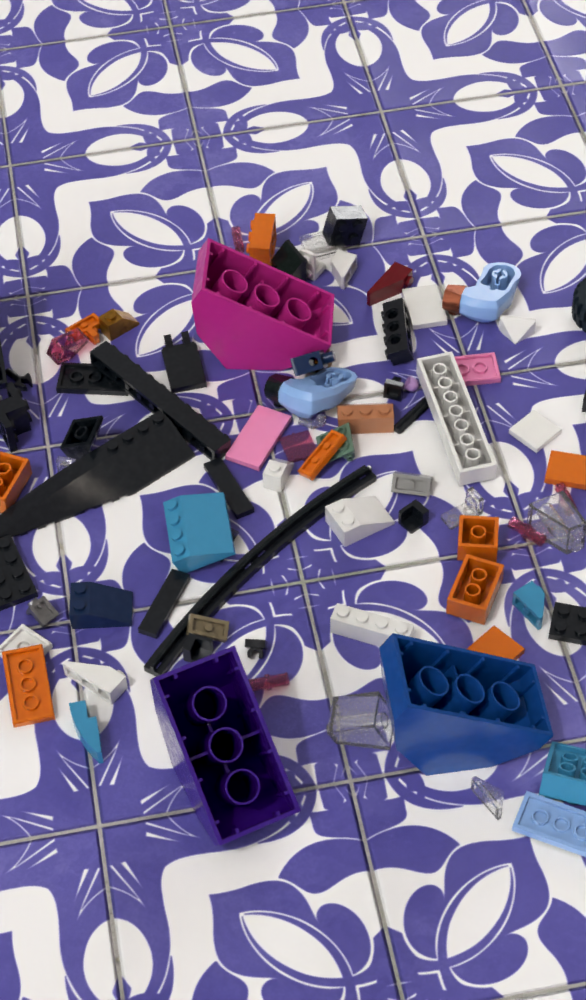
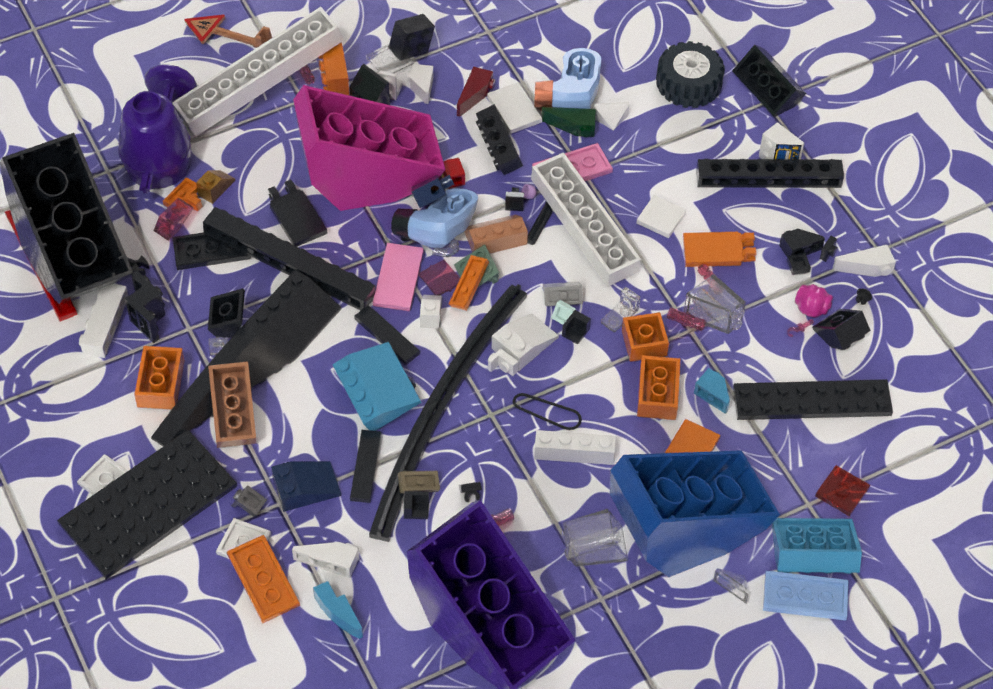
camera: 20 degrees left, 5 degrees up
none -> dark purple piece [118,64,197,193]
none -> white brick [172,7,344,137]
none -> nougat piece [184,15,272,48]
none -> nougat brick [208,362,257,448]
none -> red brick [442,157,465,189]
none -> white bracket [488,348,518,376]
none -> black piece [513,393,582,430]
none -> dark green slope [542,107,596,137]
none -> light aqua tile [551,300,576,325]

